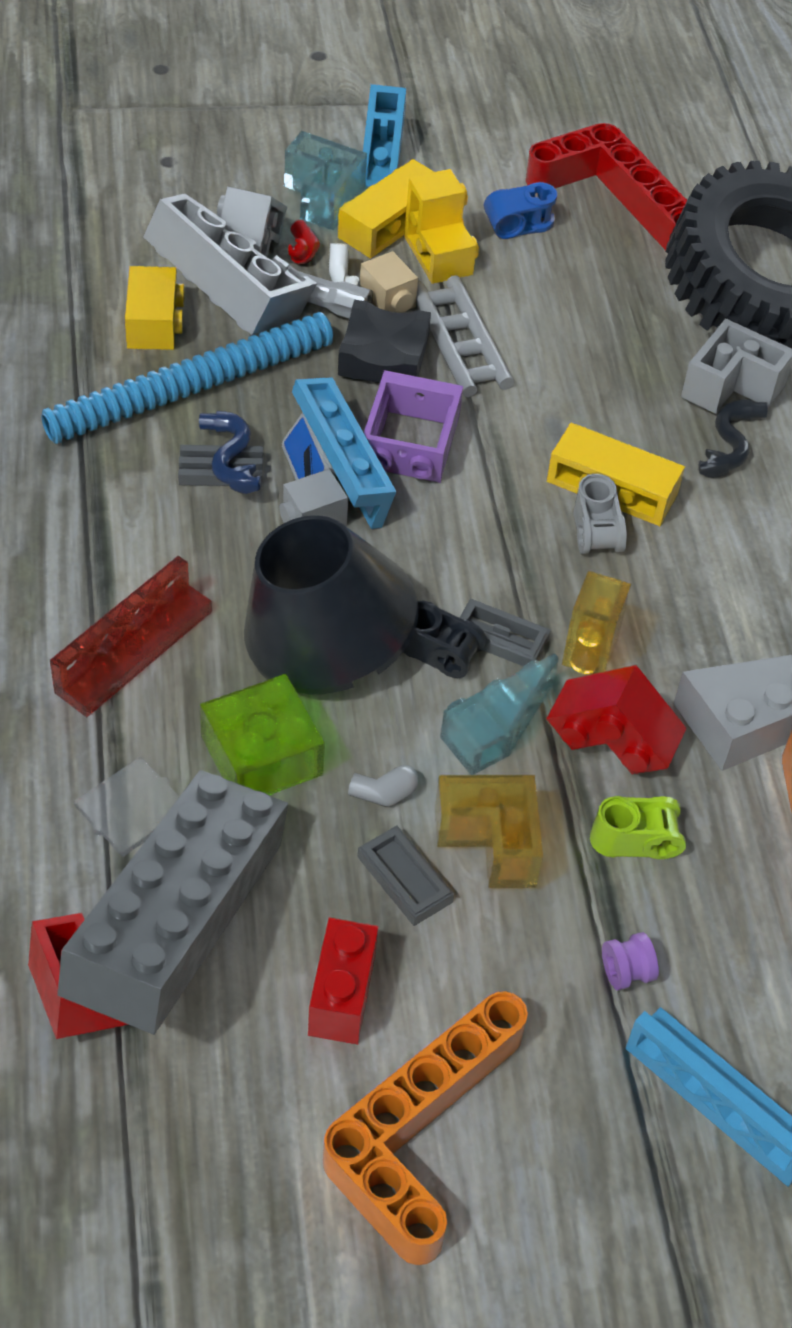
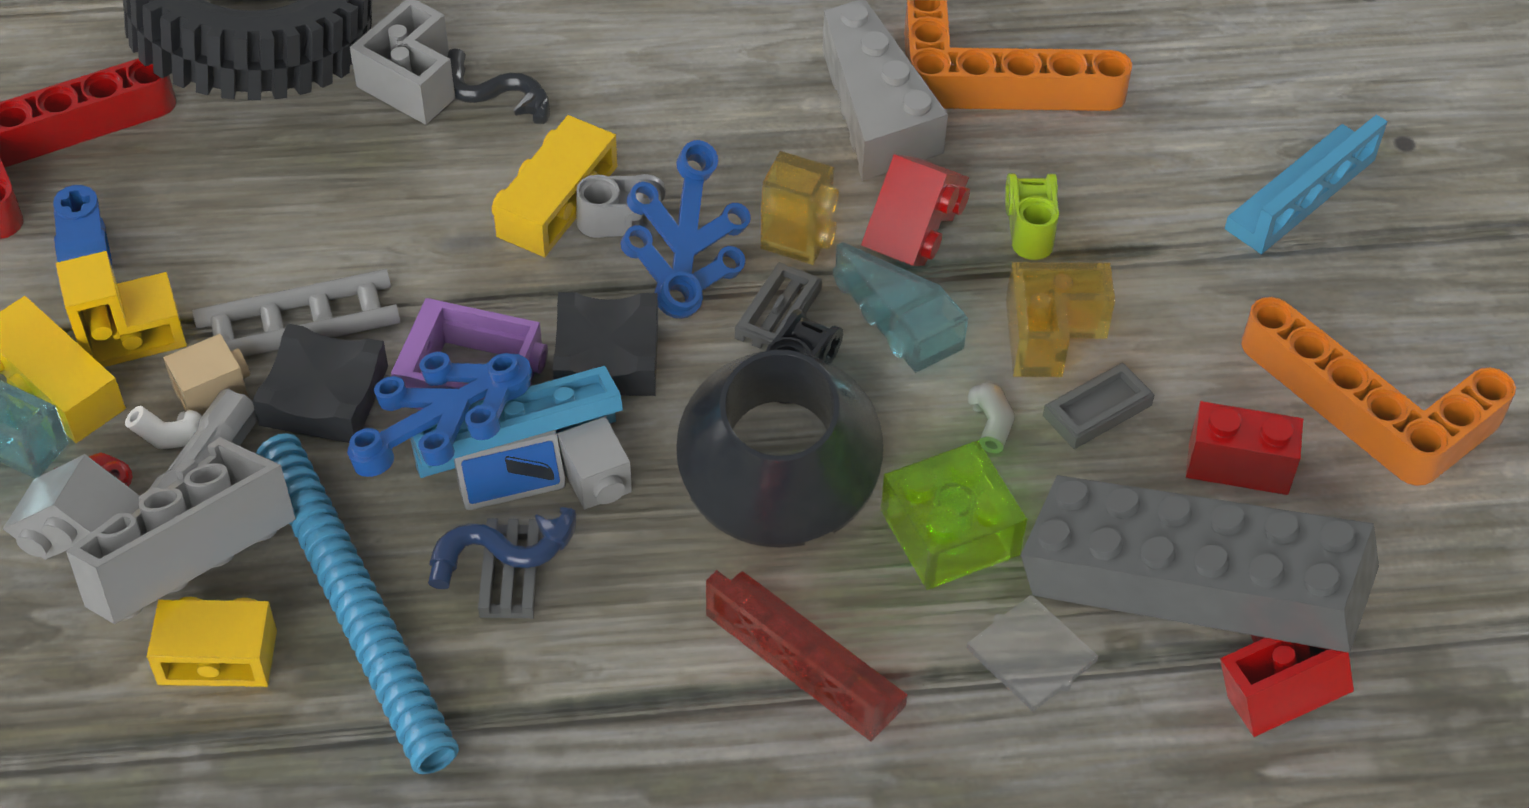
camera: 85 degrees left, 0 degrees up
medium lavender wheel [602,932,659,991] -> none
none -> blue plant [347,352,532,477]
none -> black brick [553,292,658,396]
none -> blue plant [621,140,751,319]

